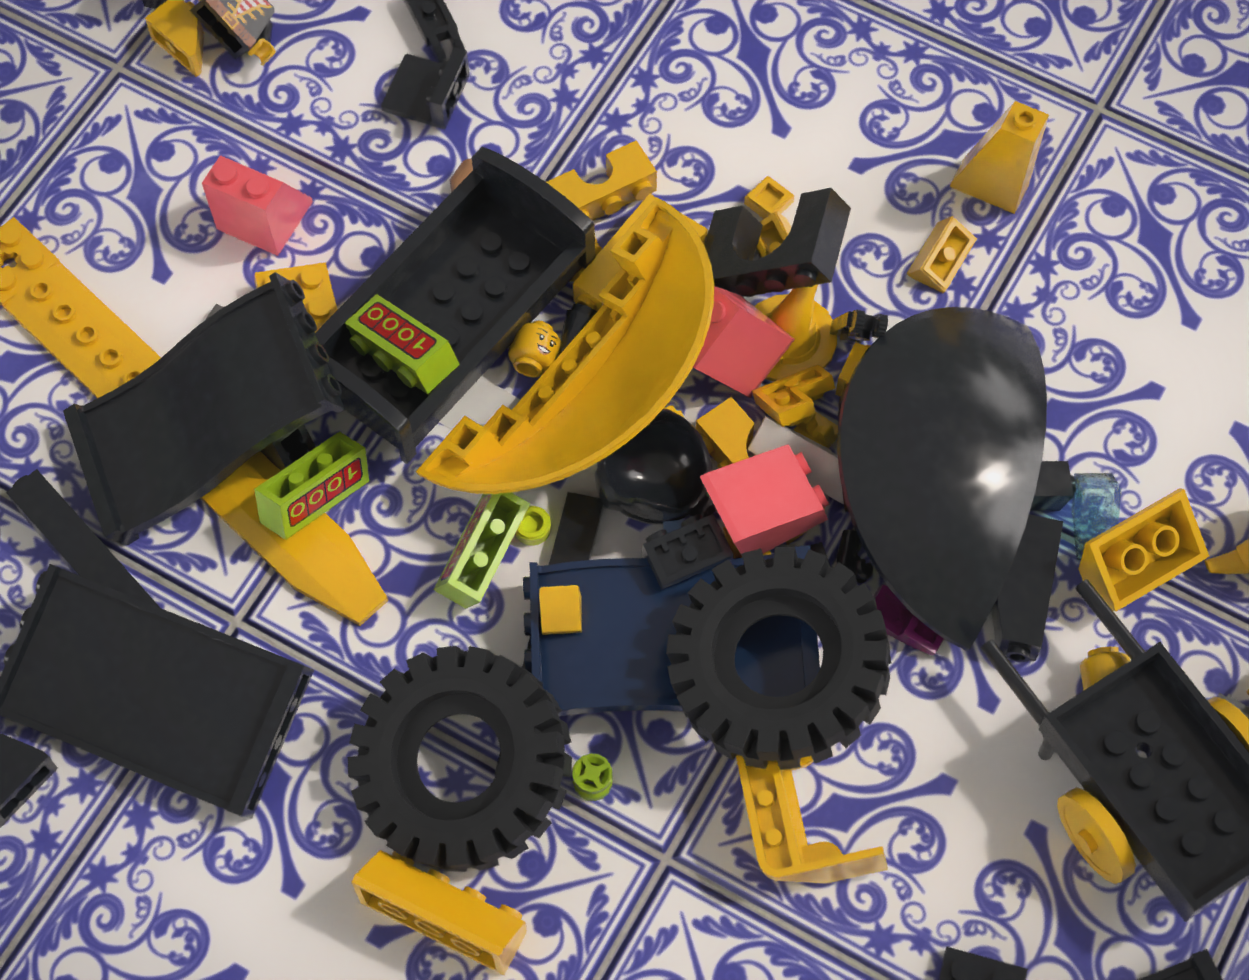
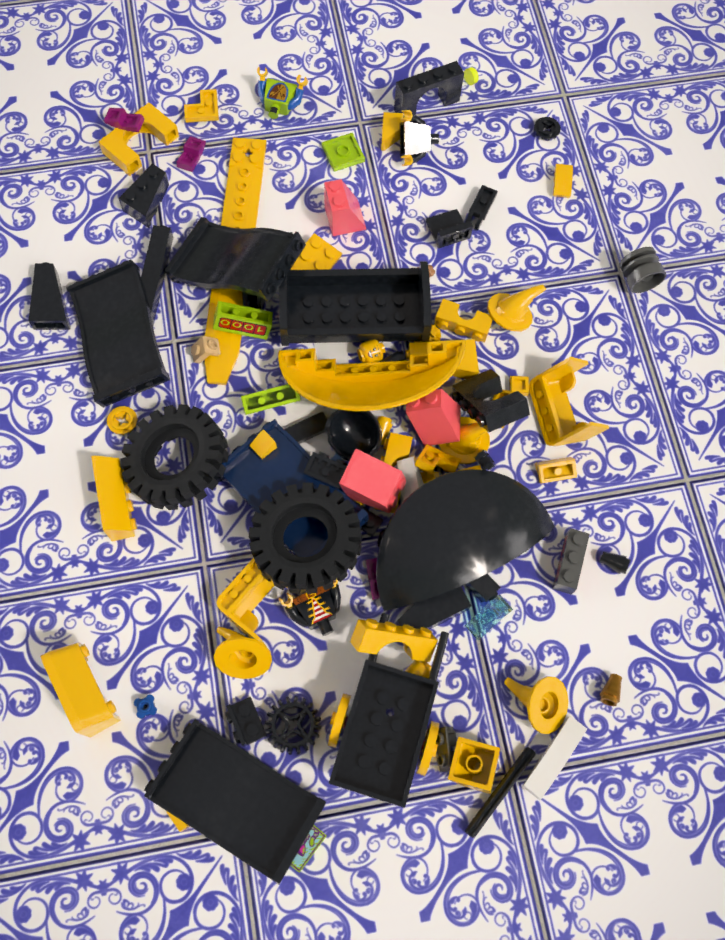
camera: 45 degrees right, 5 degrees up
lime brick [345,294,460,394] -> none
neon yellow tile [515,506,551,546] -> none
lime wheel [572,753,613,801] -> none
yellow slope [950,101,1049,214] -> none
yellow slope [1078,488,1210,612] -> none
none -> yellow gear [107,406,138,436]
none -> tan bracket [191,336,221,363]
none -> yellow piece [213,627,272,679]
none -> black gear [265,696,322,755]
none -> black torso [279,579,341,636]
none -> lime tile [321,133,365,172]
none -> yellow arch [350,618,438,662]
none -> yellow piece [487,284,546,332]
none -> yellow windscreen [529,357,609,446]
none -> dark grey brick [552,528,590,595]
none -> black cone [600,551,631,574]

